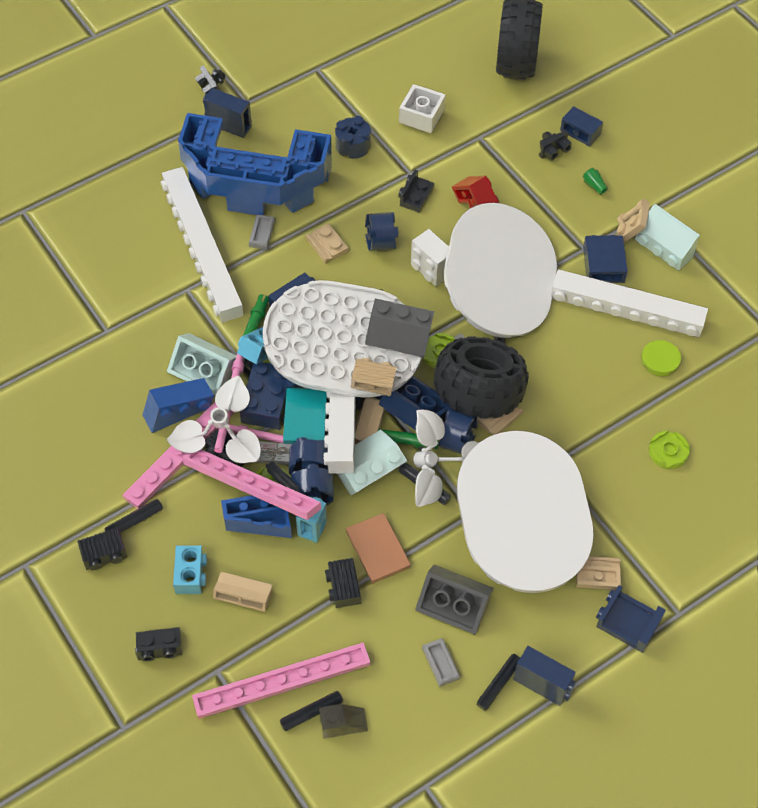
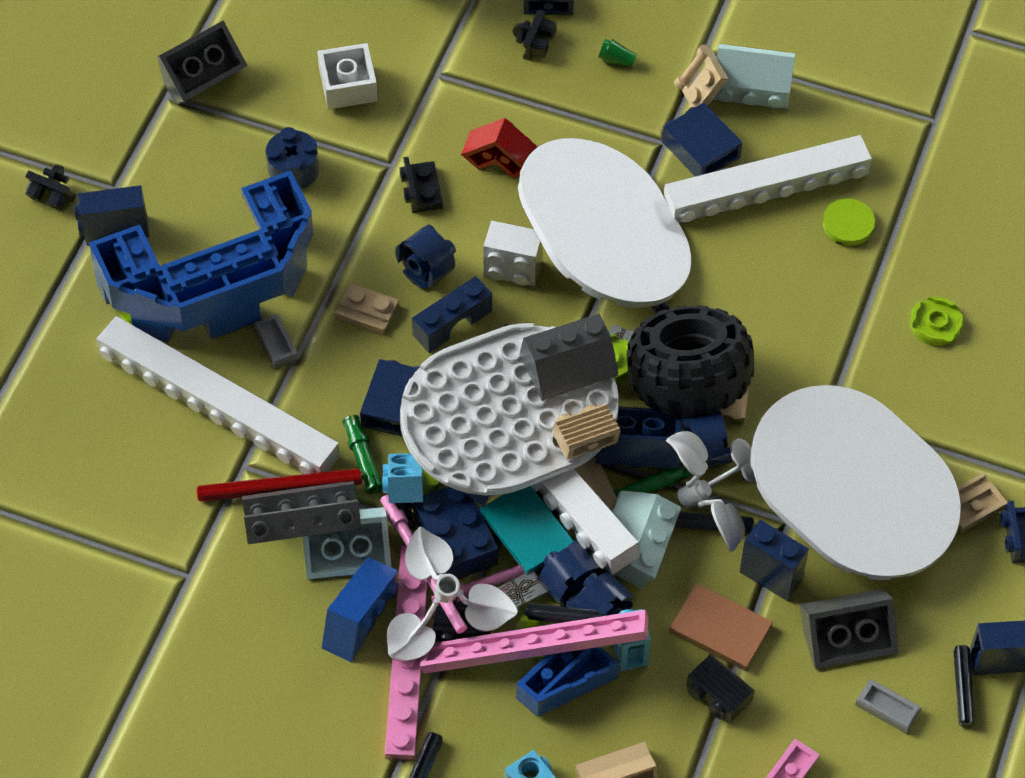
camera: 35 degrees left, 0 degrees up
none -> dark grey slope [158,20,248,104]
none -> red axle [196,468,363,502]
none -> dark grey fence [242,481,362,545]
none -> dark blue arch [412,276,492,353]
none -> dark blue brick [740,520,809,601]

